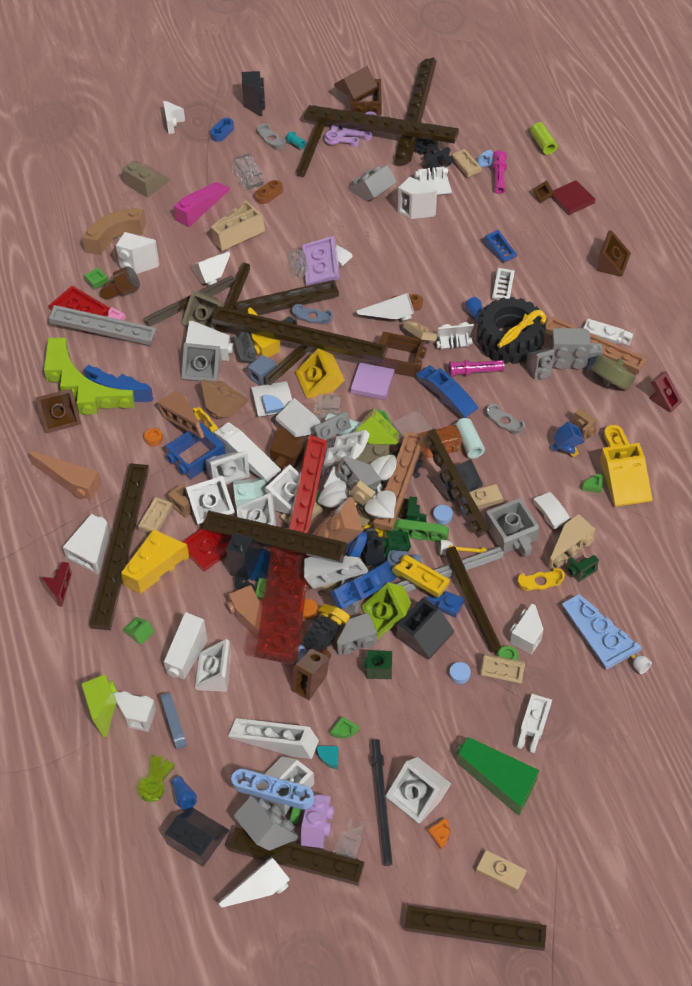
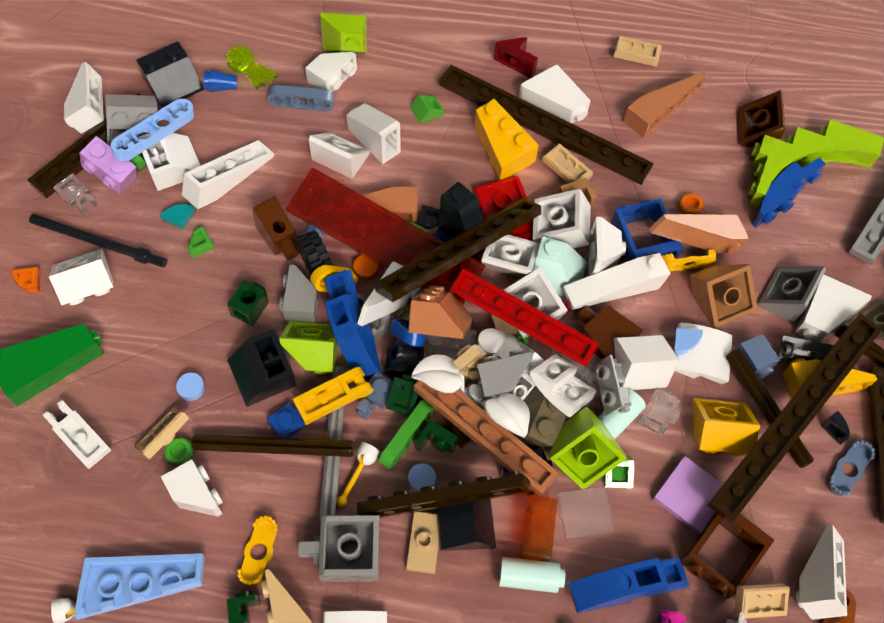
camera: 110 degrees right, 10 degrees up
none -> tan plate [614,36,662,67]

